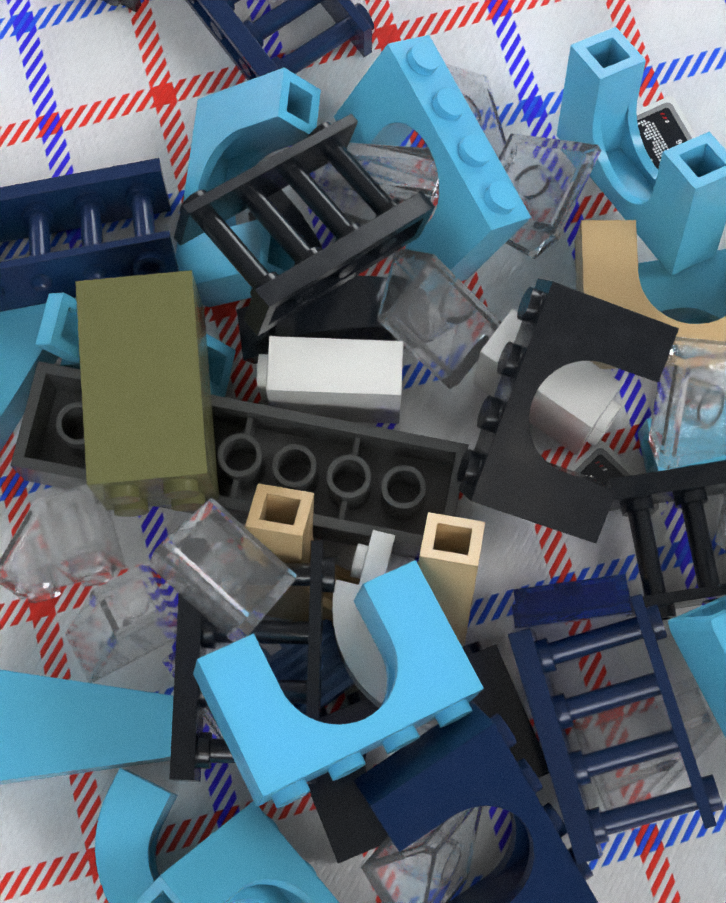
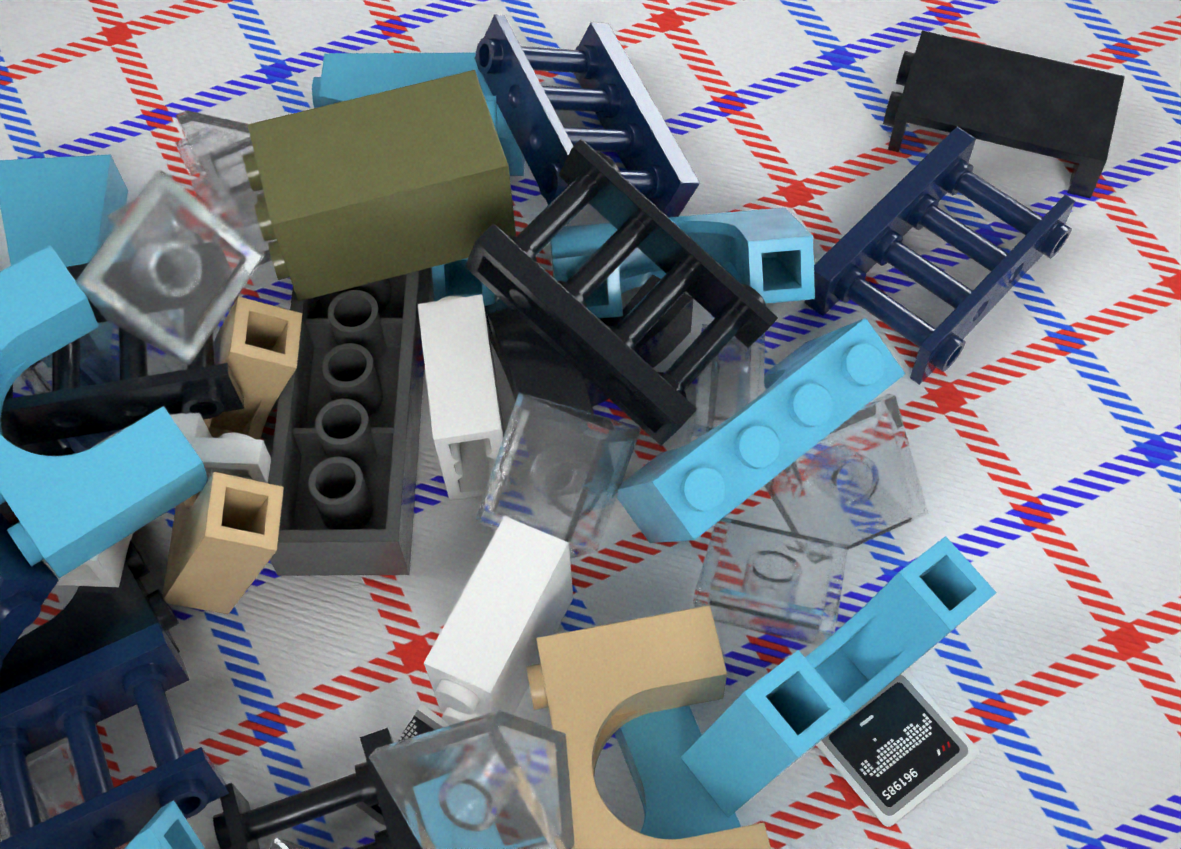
camera: 80 degrees right, 15 degrees down
black arch [457,278,679,544] -> none
clear blue slope [512,574,632,629] -> none

